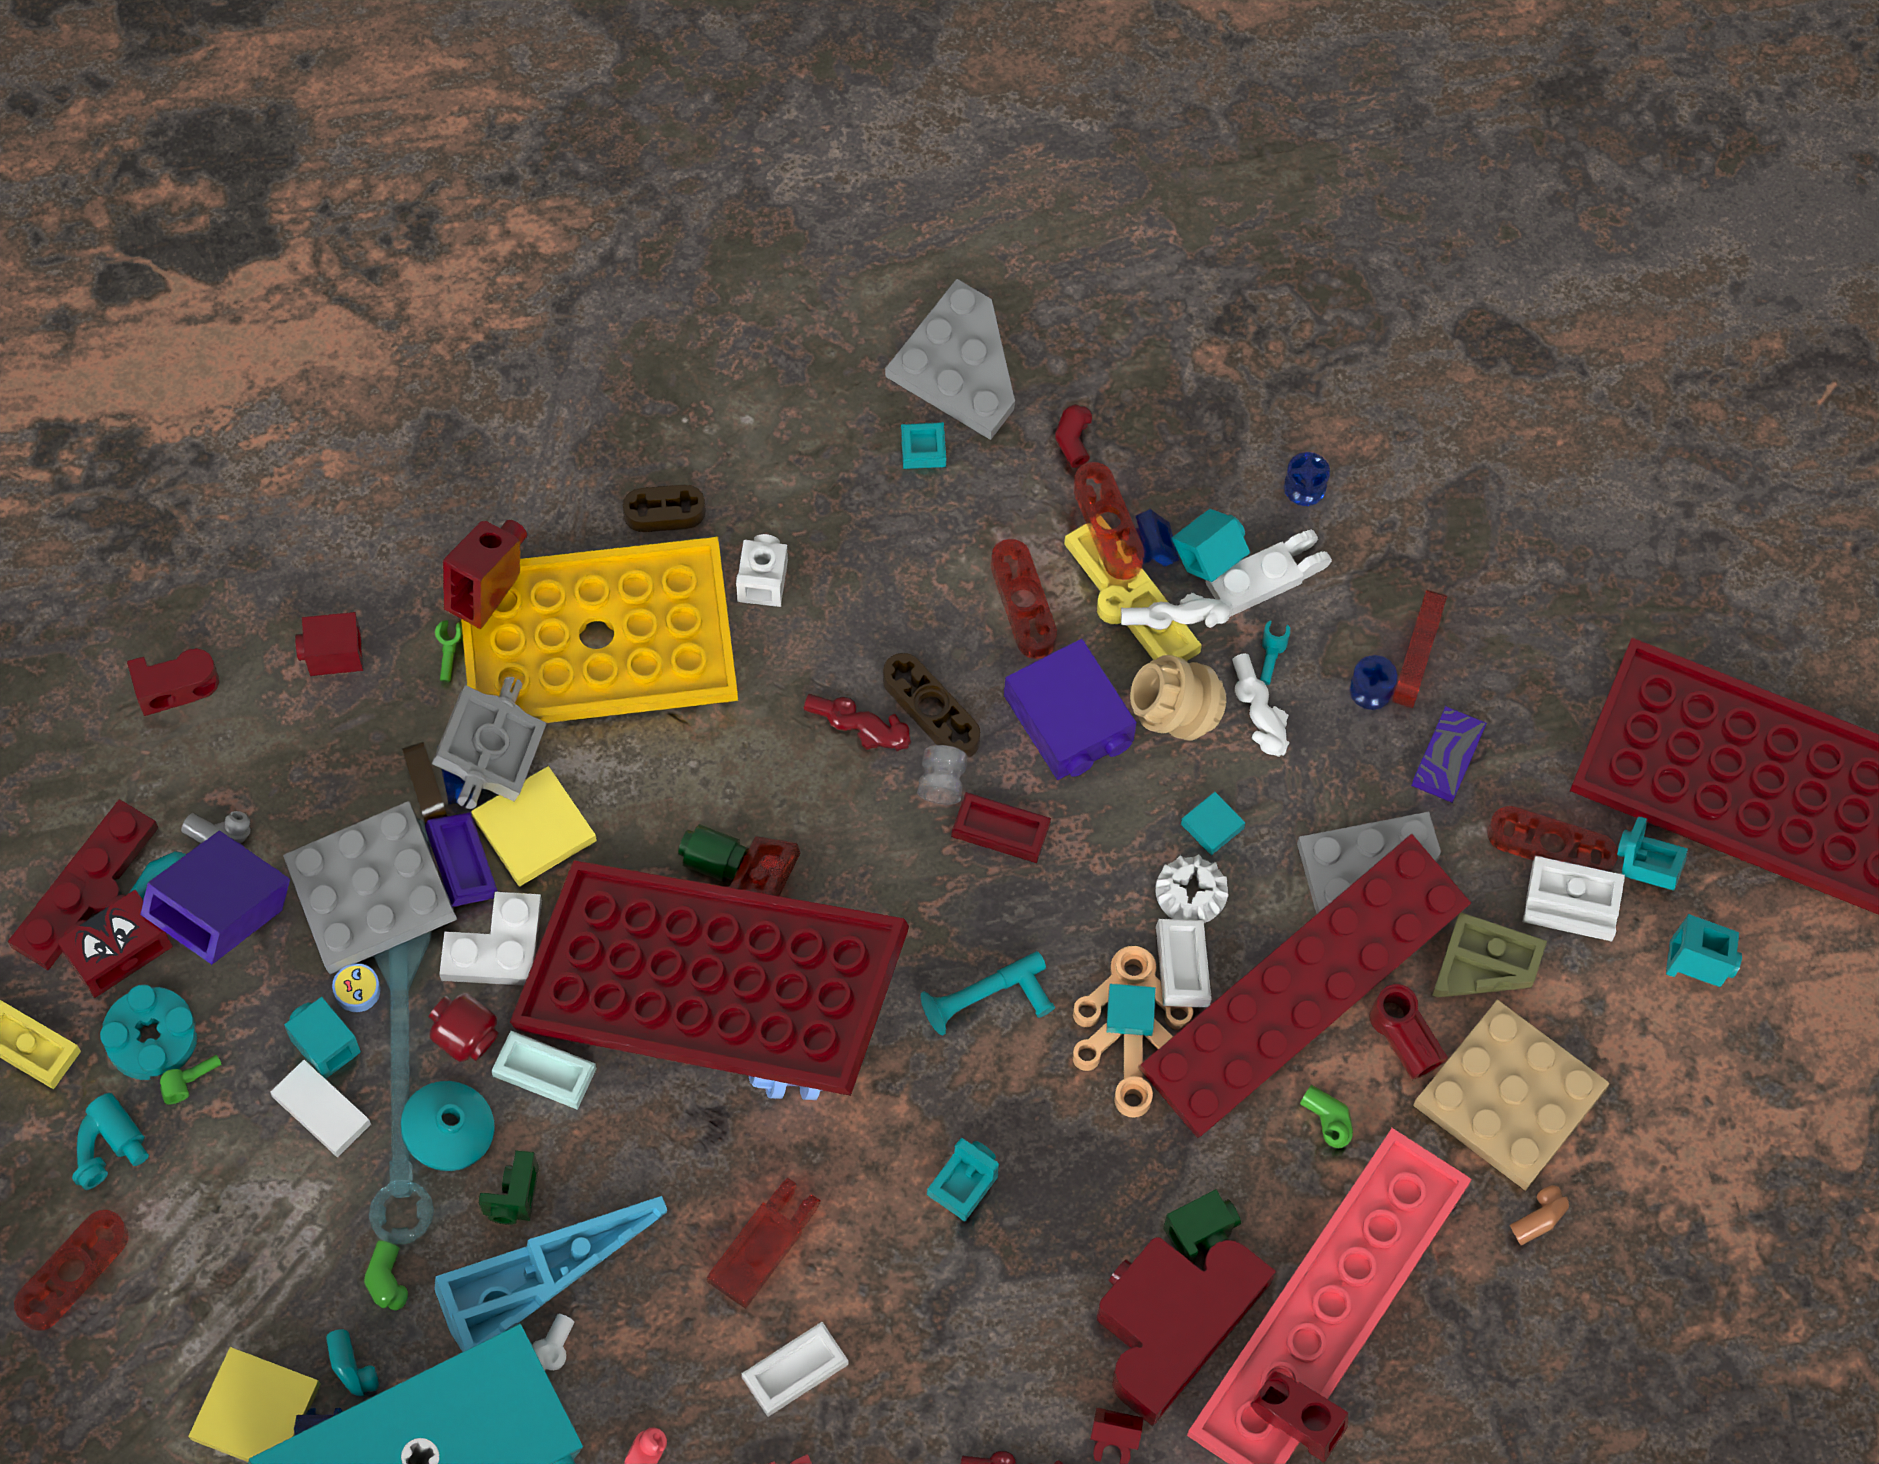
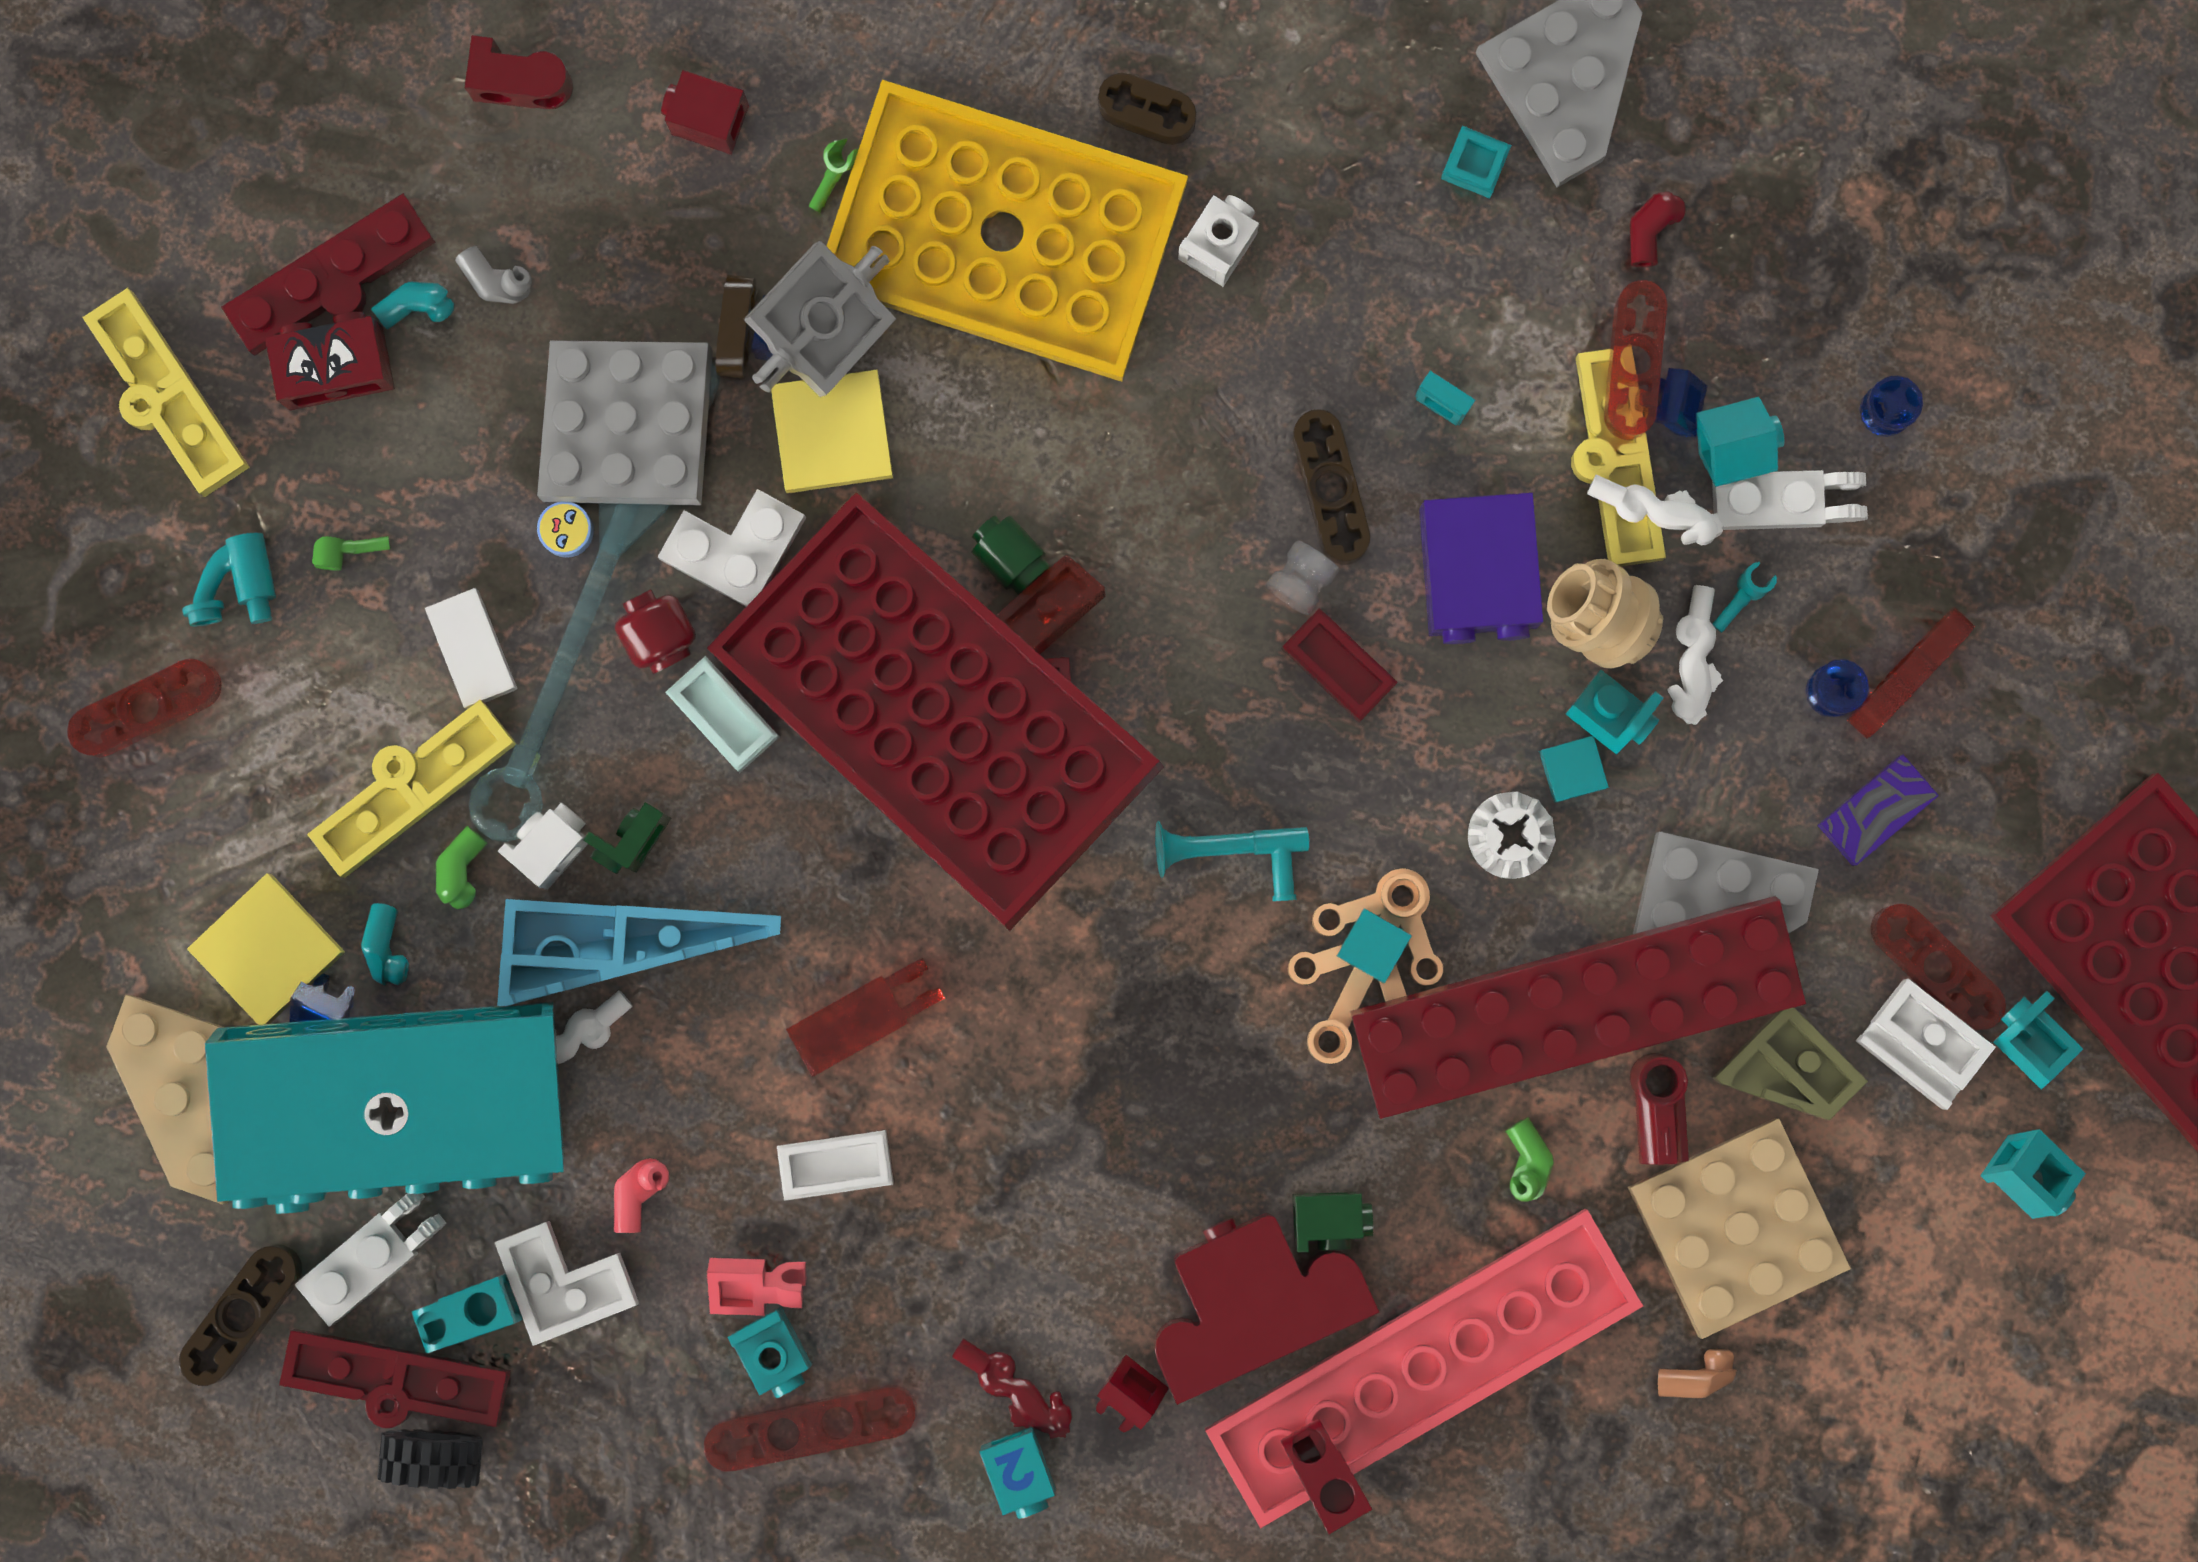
camera: 30 degrees right, 20 degrees up
teal plate [100,985,197,1080] -> none
dark purple brick [140,830,290,965] -> none
teal brick [284,996,361,1079] -> none
teal dish [400,1081,495,1171] -> none
dark purple tile [425,812,498,907] -> none
dark red torso [443,520,527,629] -> none
dark red animal [804,694,911,751] -> none
teal bracket [927,1138,999,1221] -> none
clear red beam [991,539,1057,659] -> none
white tile [1156,919,1212,1007] -> none
none -> light yellow hinge [307,700,517,878]
none -> white brick [498,803,588,890]
none -> teal tile [1415,371,1475,426]
none -> teal bracket [1566,670,1664,755]

